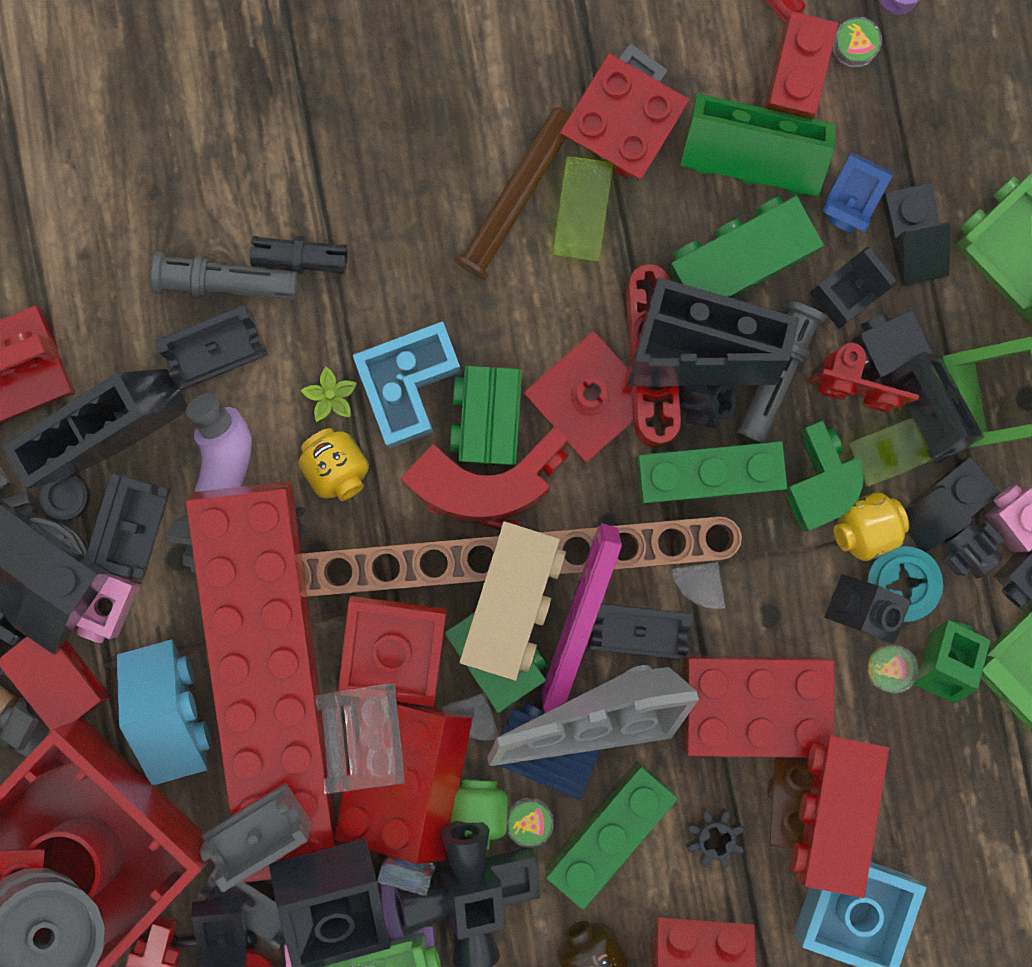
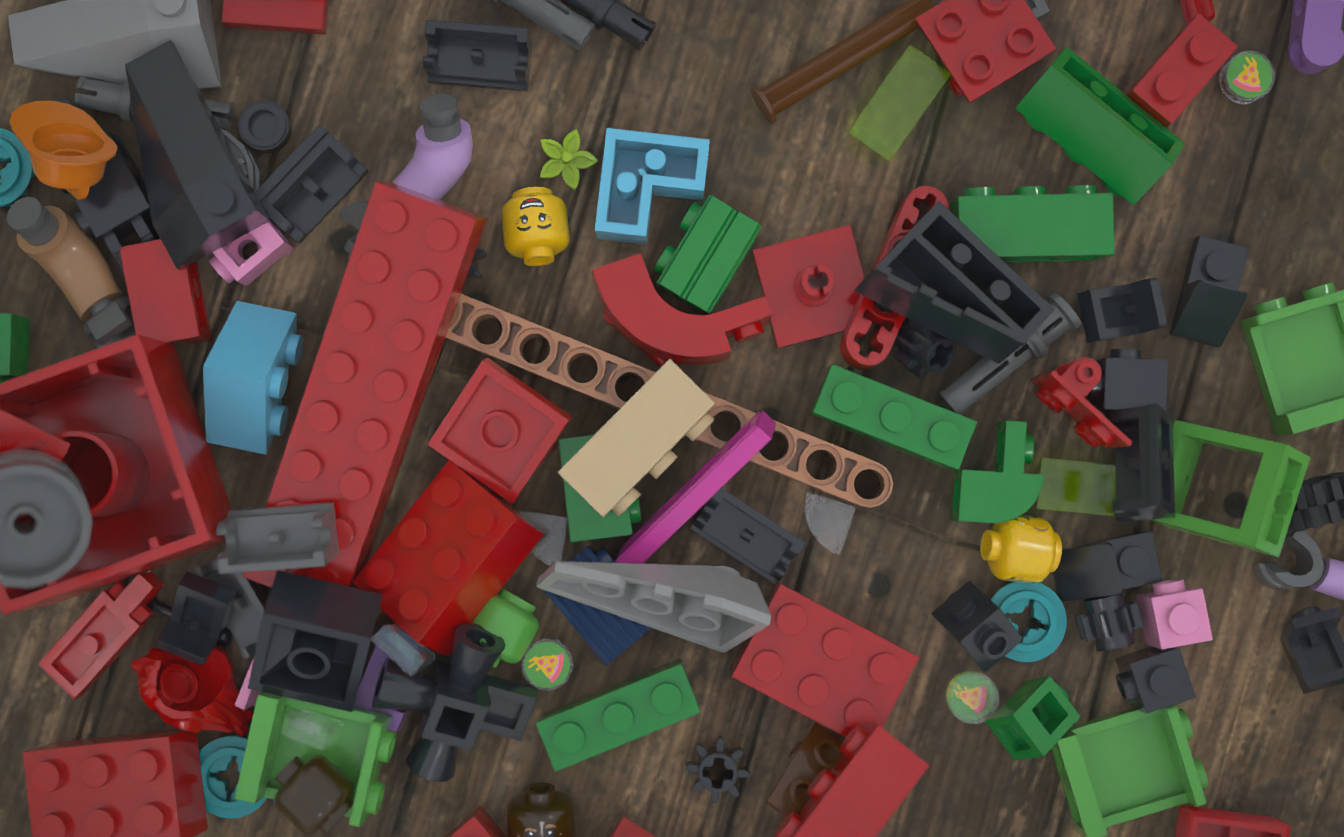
camera: 35 degrees right, 0 degrees up
black brick [2,369,188,489] -> none
clear plate [316,684,405,794] -> none
blue bracket [823,152,893,232] -> none

